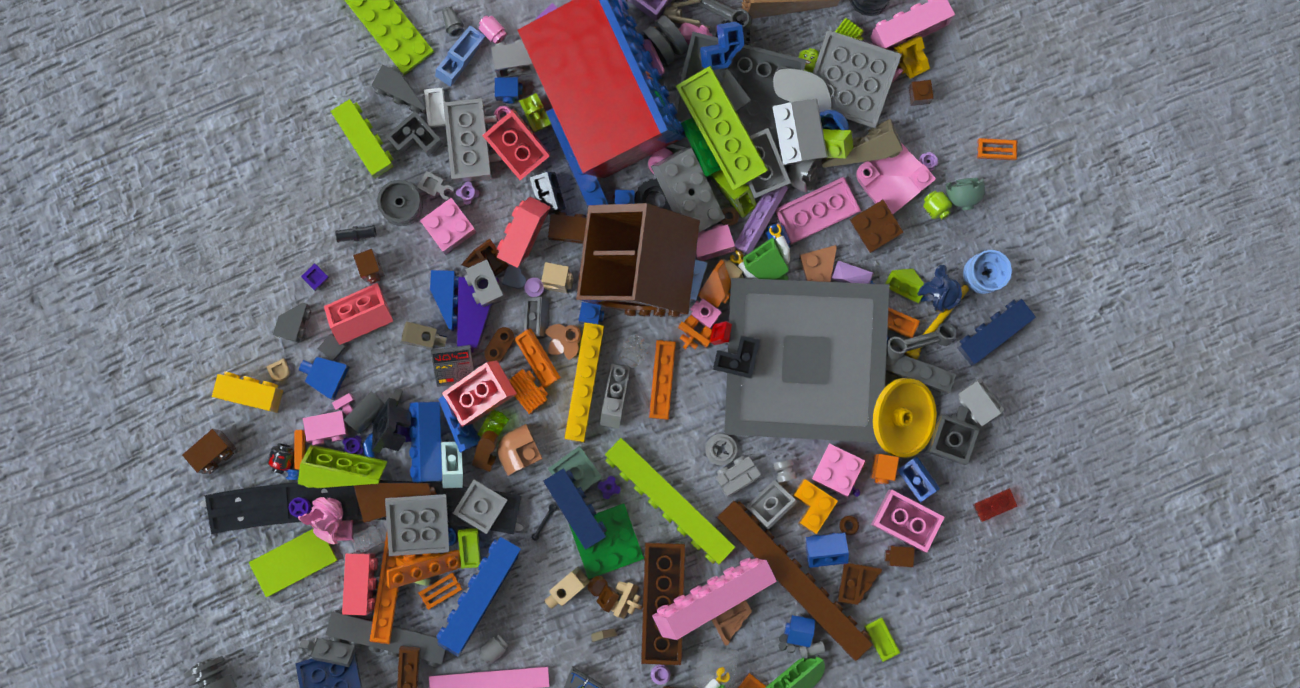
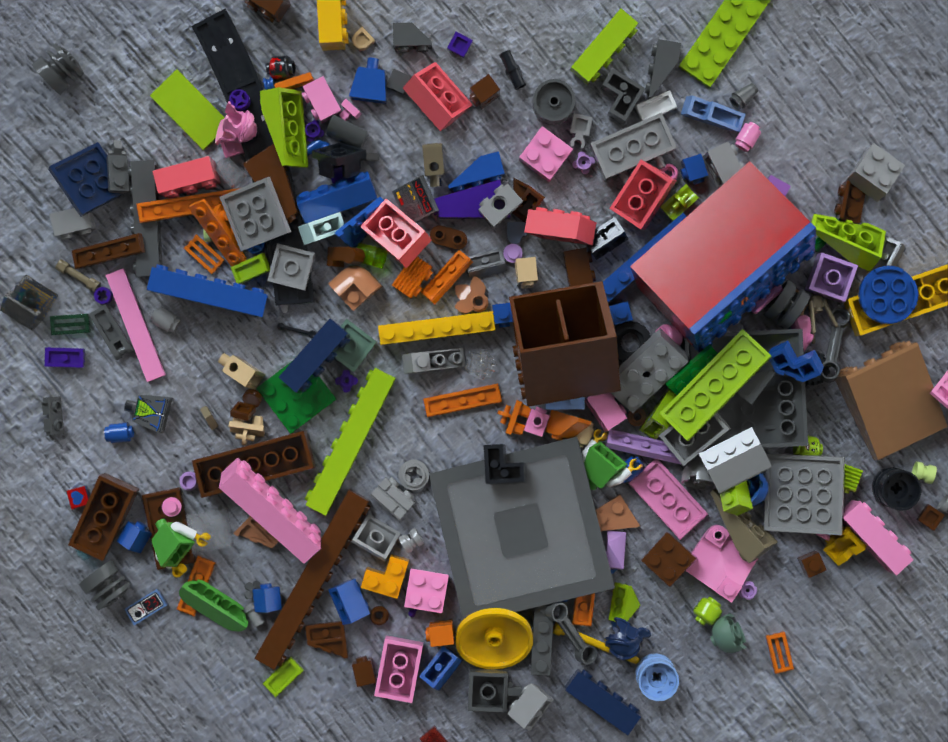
camera: 75 degrees right, 5 degrees up
red plate [709,321,732,345] -> none
white sticker [773,69,831,112] -> none

